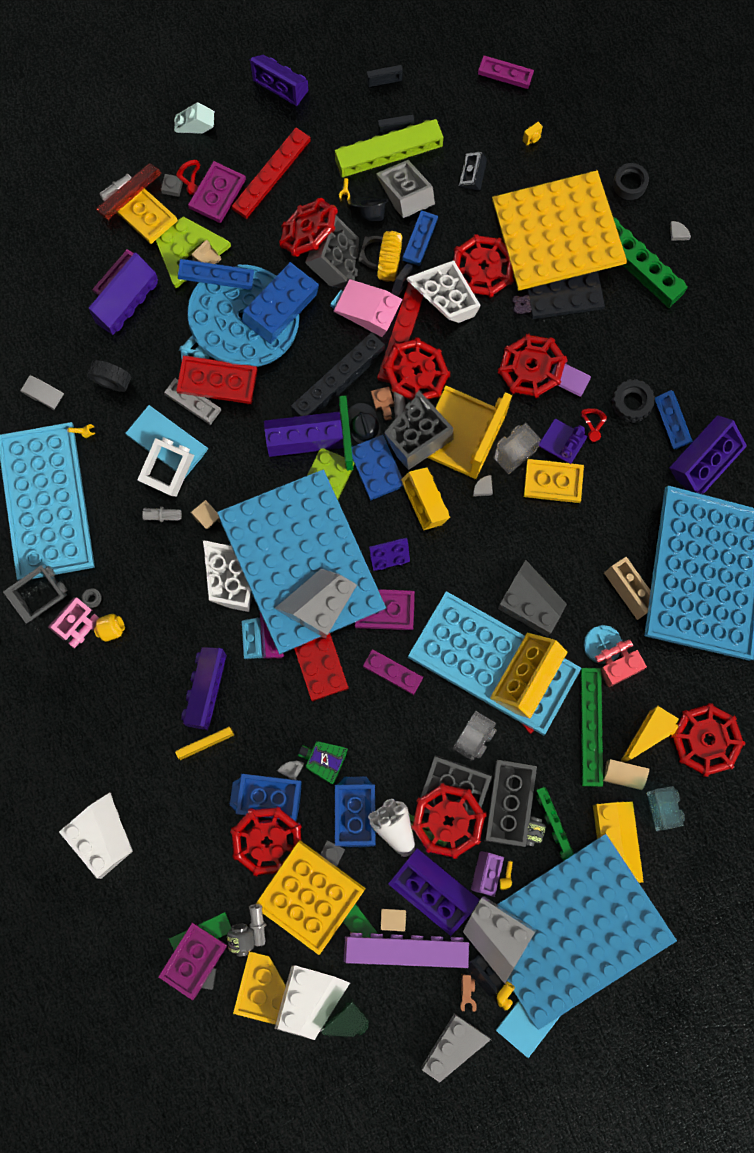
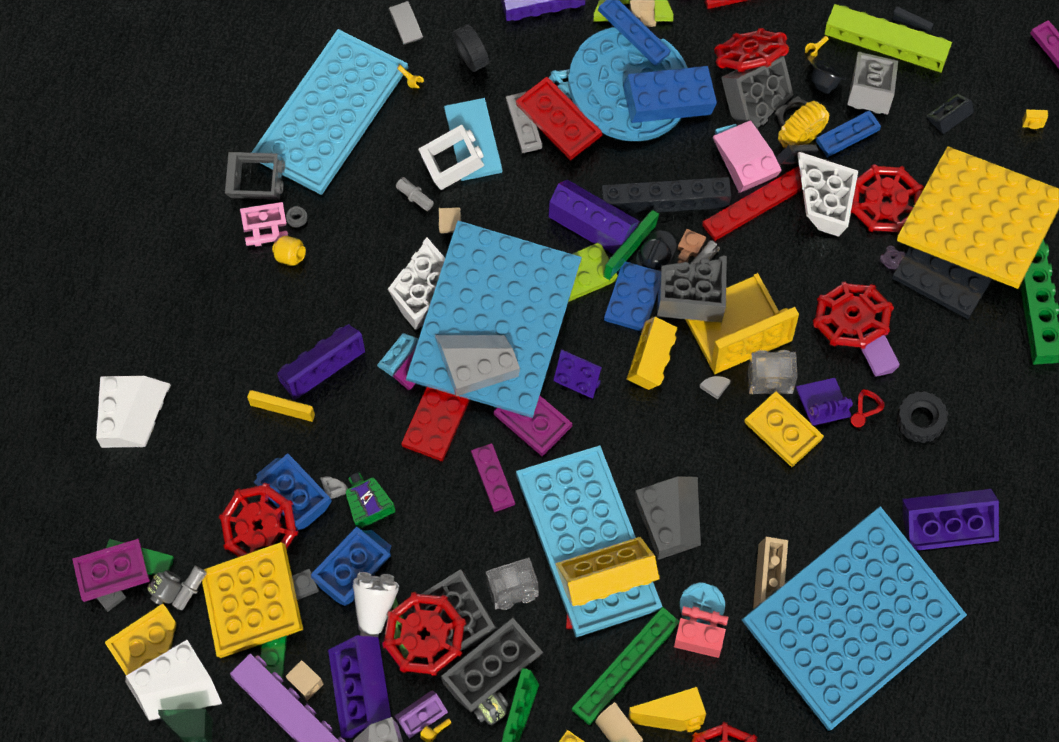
camera: 45 degrees right, 10 degrees down
red plate [383,337,450,401] -> none
blue plate [655,390,693,449] -> none

